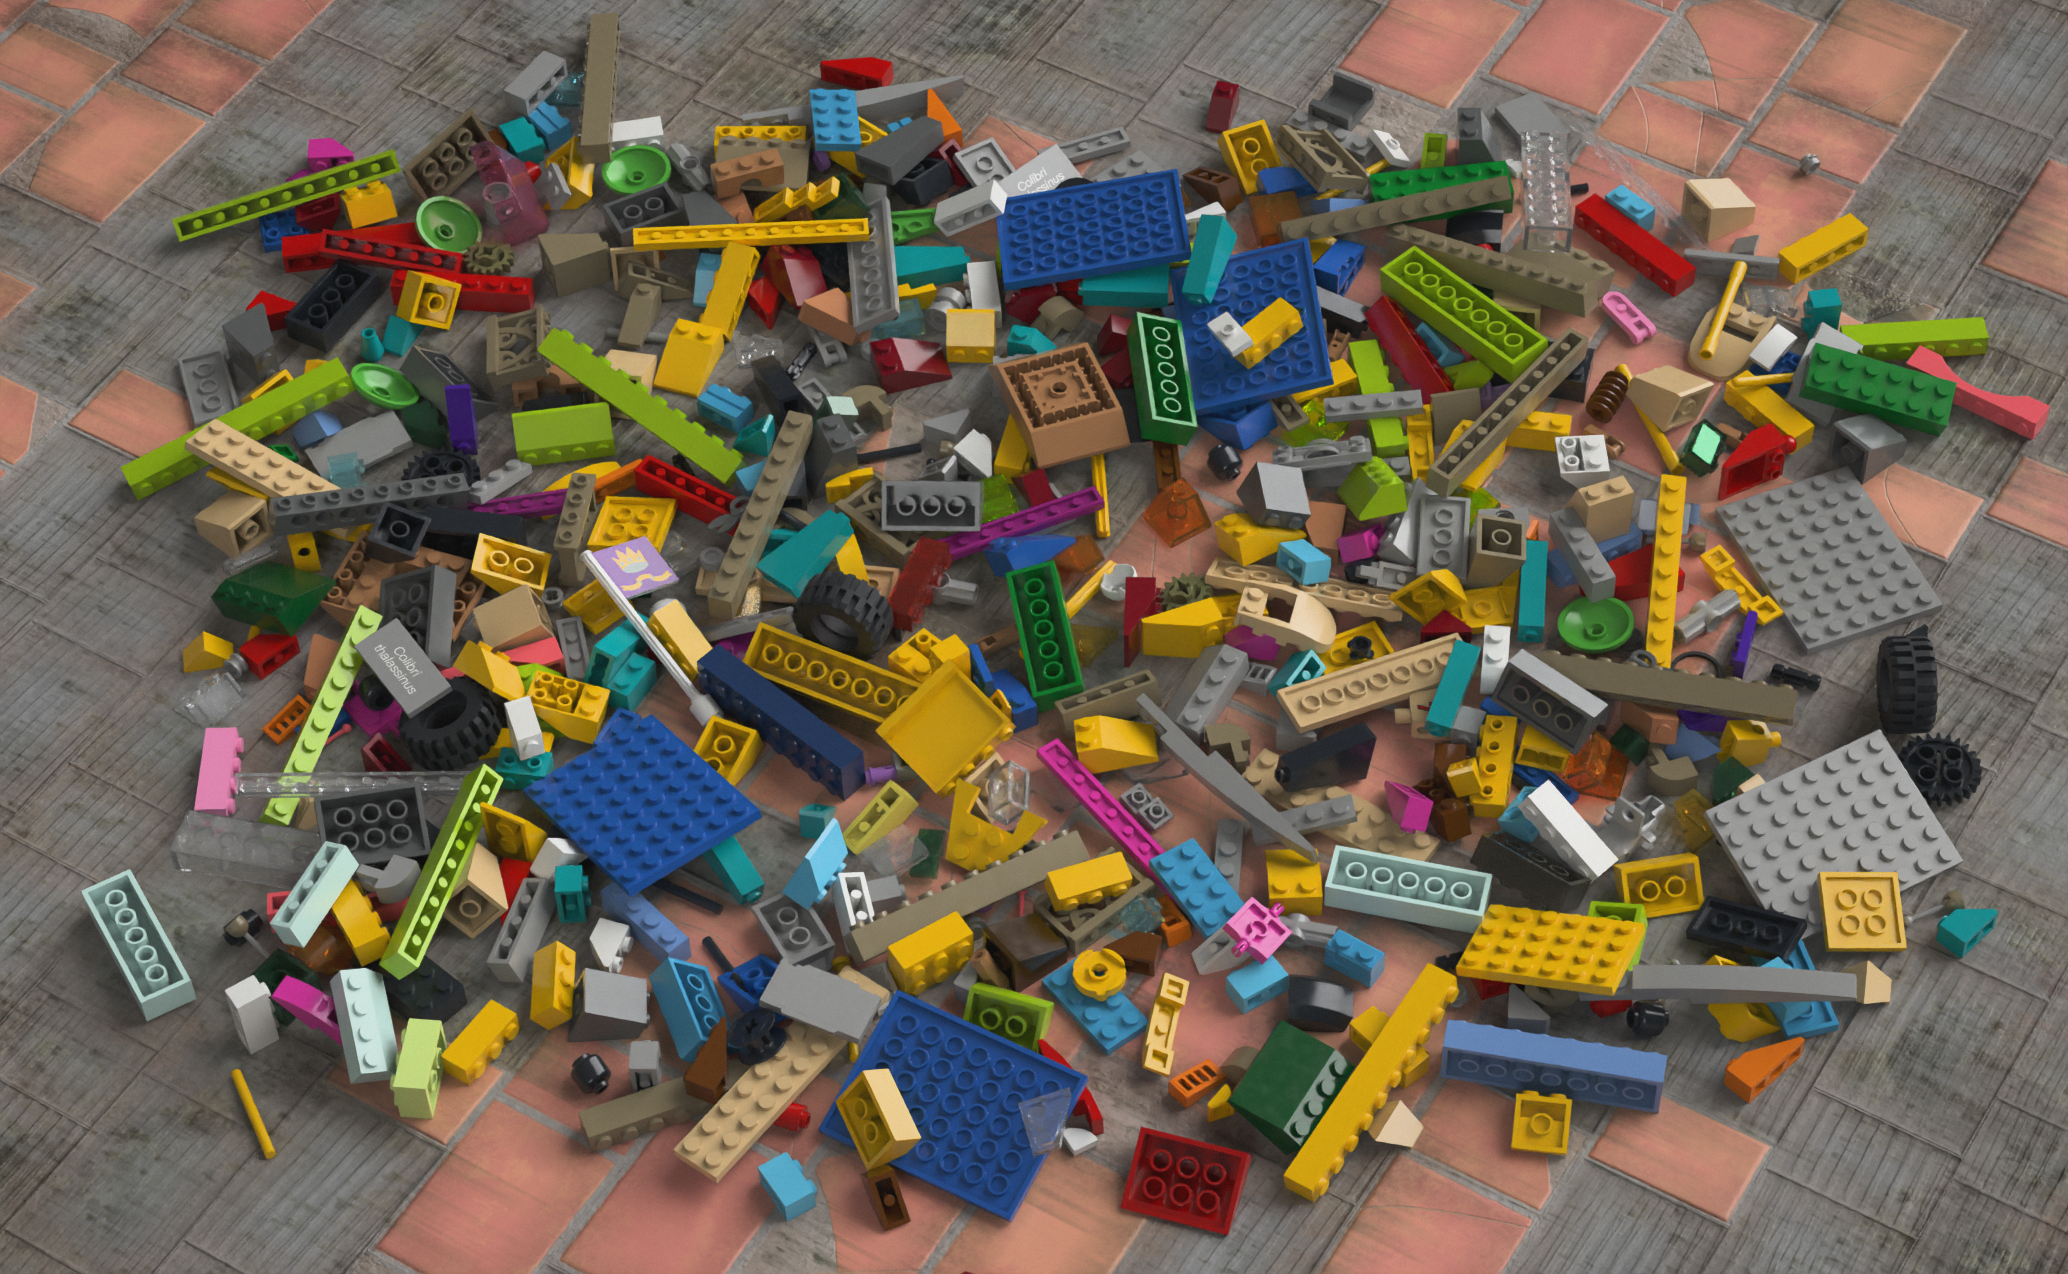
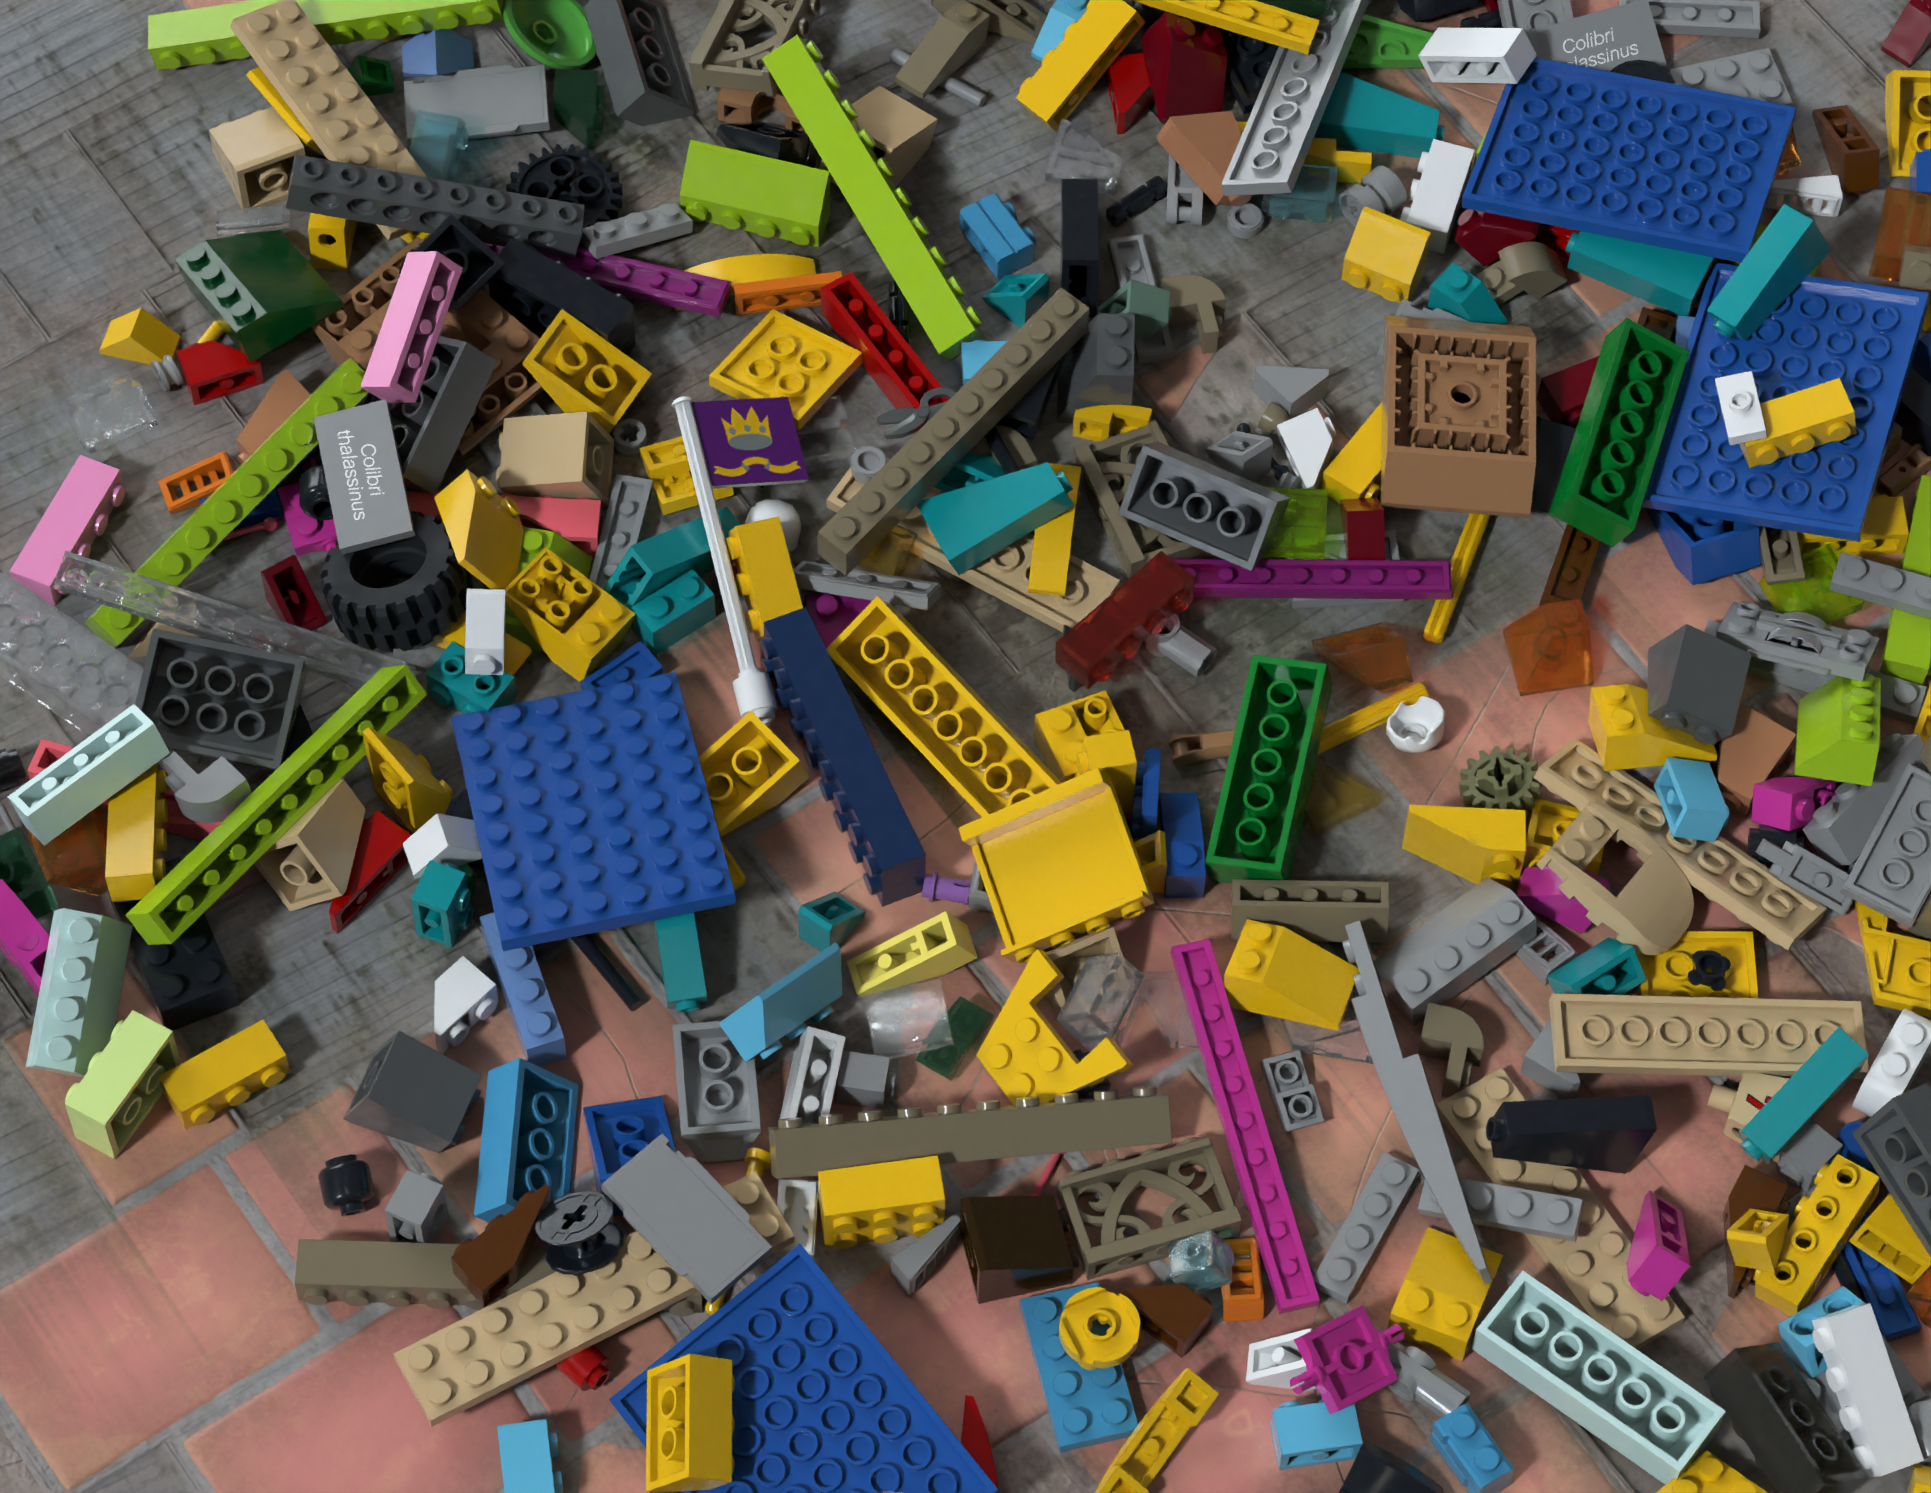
camera: 20 degrees right, 10 degrees up
dark purple slope [445,384,478,455] -> none
light grey brick [486,878,557,983] -> none
yellow brick [530,941,576,1030] -> none
dark tan fence [553,473,602,587] -> none
yellow slope [653,318,725,398] -> none
black bar [702,936,748,993] -> none
black tyre [793,571,894,662] -> none
black bar [857,443,922,464] -> none
dark red slope [869,337,952,395] -> none
lime slope [963,982,1055,1053] -> none
dark grey plate [964,916,987,941] -> none
medium nougat bar [970,949,1009,990] -> none
blue slope [983,534,1076,577] -> none
yellow brick [1044,851,1133,912] -> none
dark red slope [1097,314,1132,356] -> none
dark red slope [1124,577,1161,667] -> none
dark azure plate [1149,838,1245,940] -> none
black head [1207,444,1243,481] -> none
yellow slope [1388,569,1468,626] -> none
reddish brown slope [1412,779,1472,843] -> none
dark red slope [1420,609,1472,644] -> none
none -> bright pink brick [360,251,463,403]

